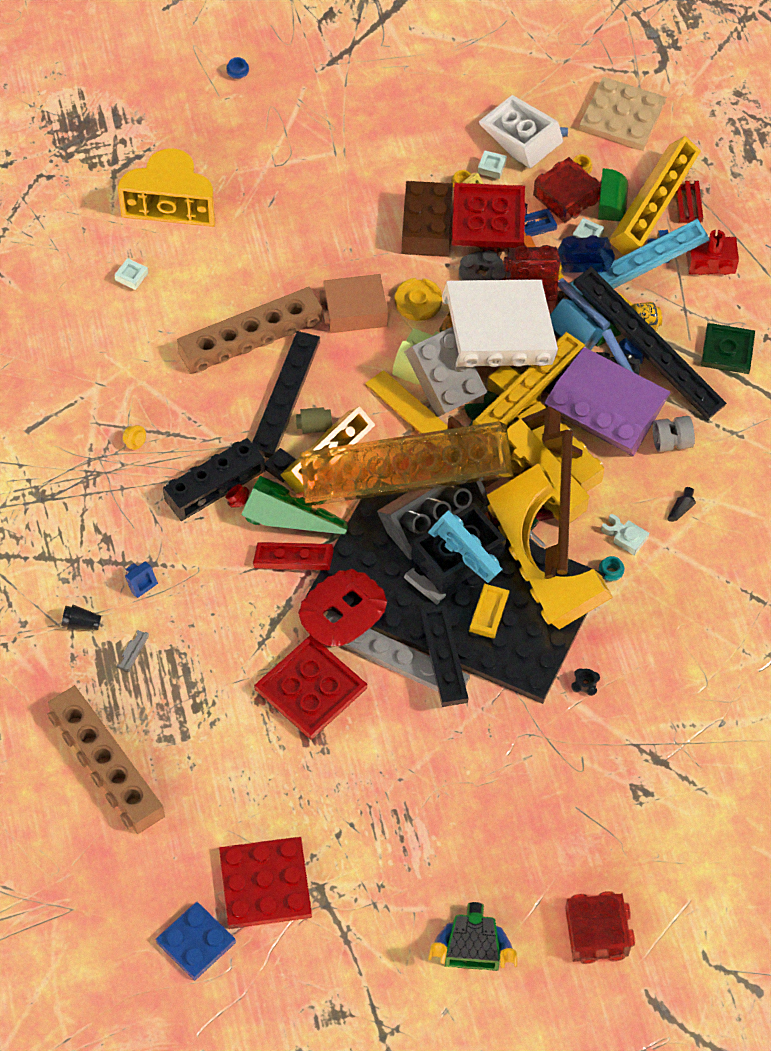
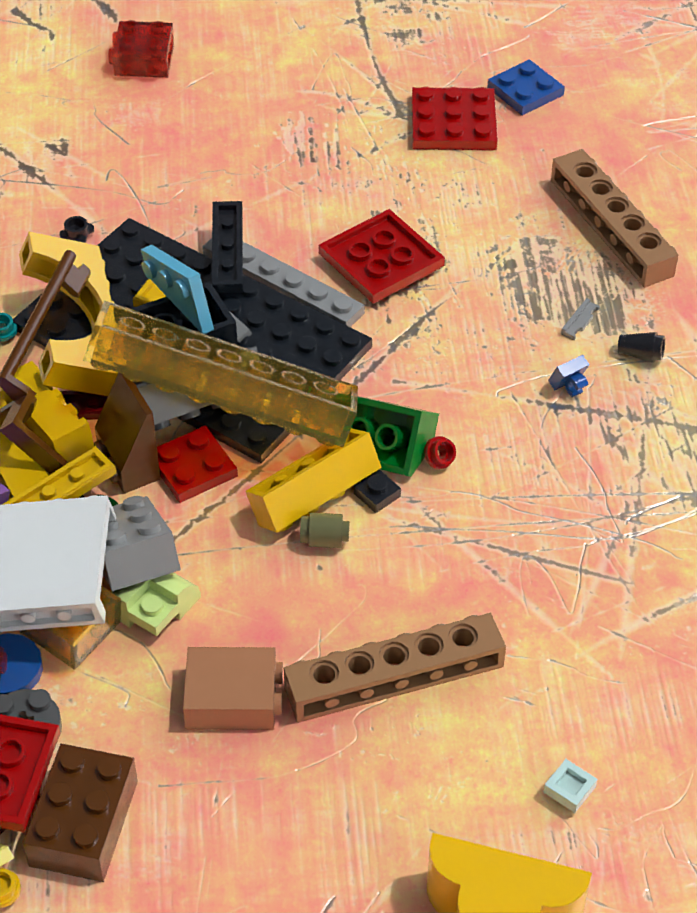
camera: 170 degrees left, 10 degrees down
yellow plate [123,425,146,450] -> none
black brick [163,438,265,522] -> none
black plate [252,331,320,458] -> none
red tile [253,542,334,570] -> none
red piece [298,569,387,647] -> none
yellow piece [365,370,448,451] -> none
yellow tile [394,278,442,321] -> none
torso [428,902,517,971] -> none

